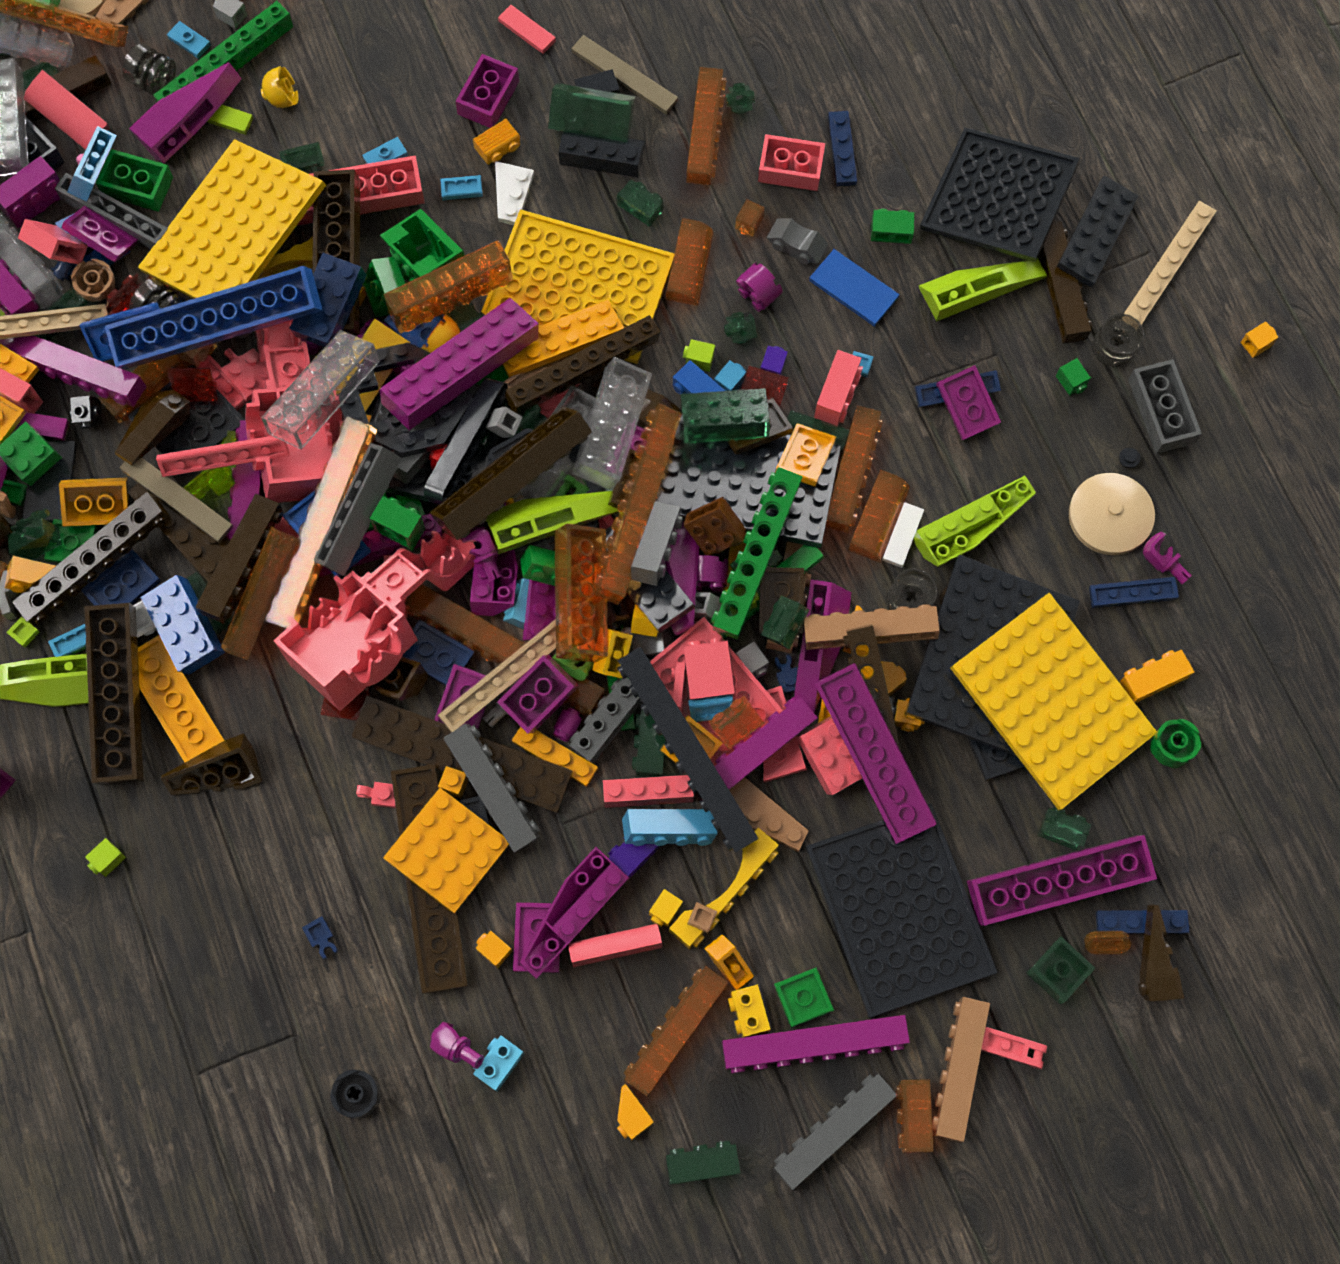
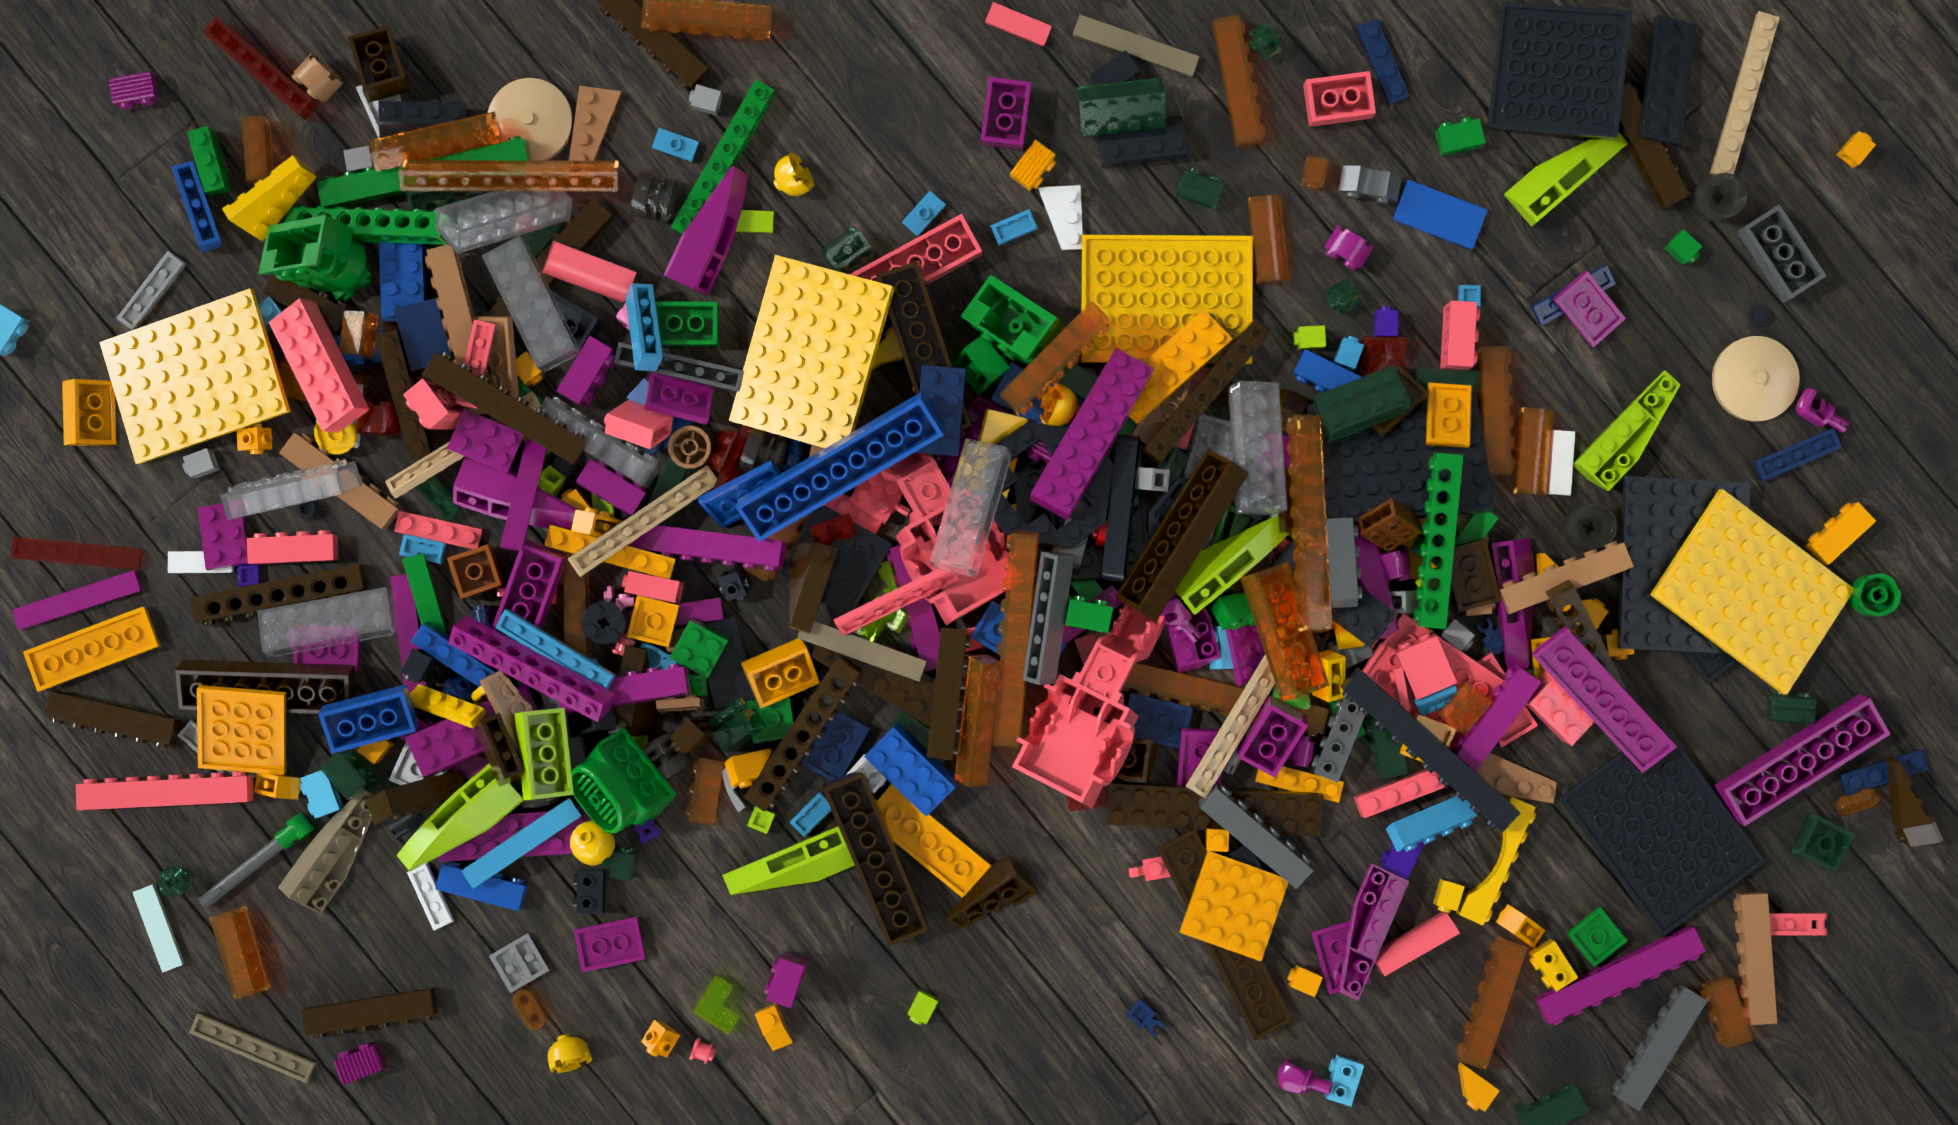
camera: 10 degrees left, 15 degrees up
medium nougat tile [687,902,717,933] -> none
clear green brick [761,595,809,649] -> none

